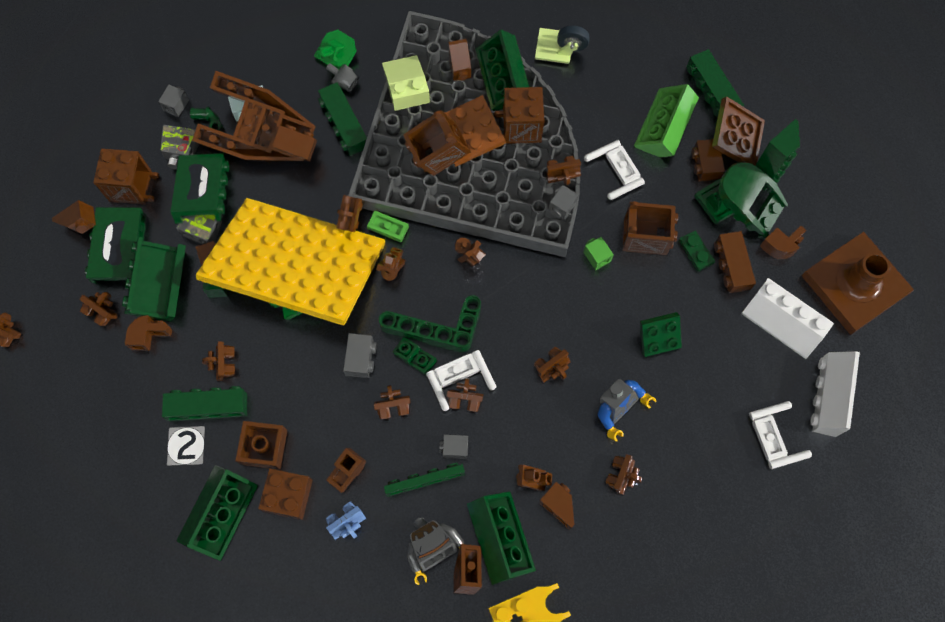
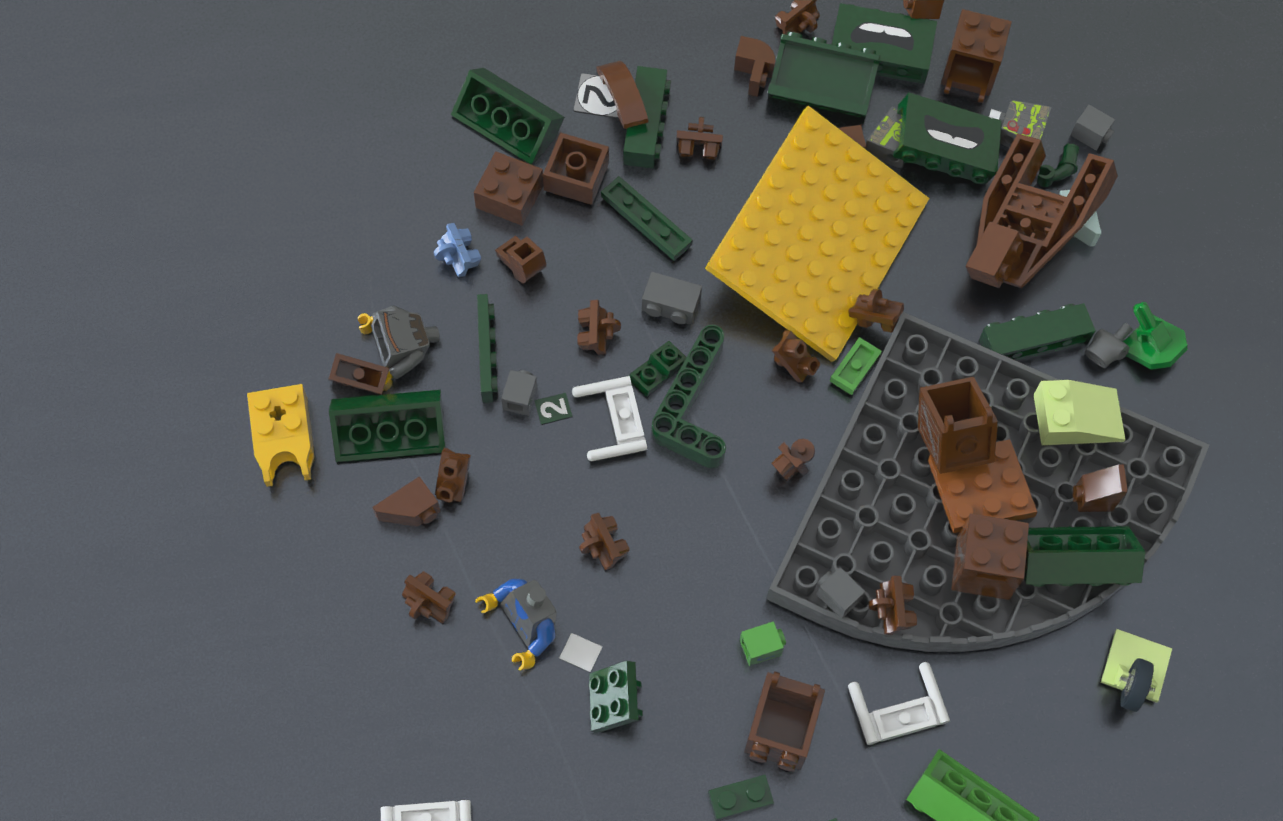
camera: 100 degrees right, 5 degrees down
reddish brown hips [447,378,483,412] -> none
none -> dark green sticker [534,393,573,424]
none -> white sticker [559,633,602,672]
none -> reddish brown slope [596,61,648,129]
none -> dark green plate [601,176,693,261]

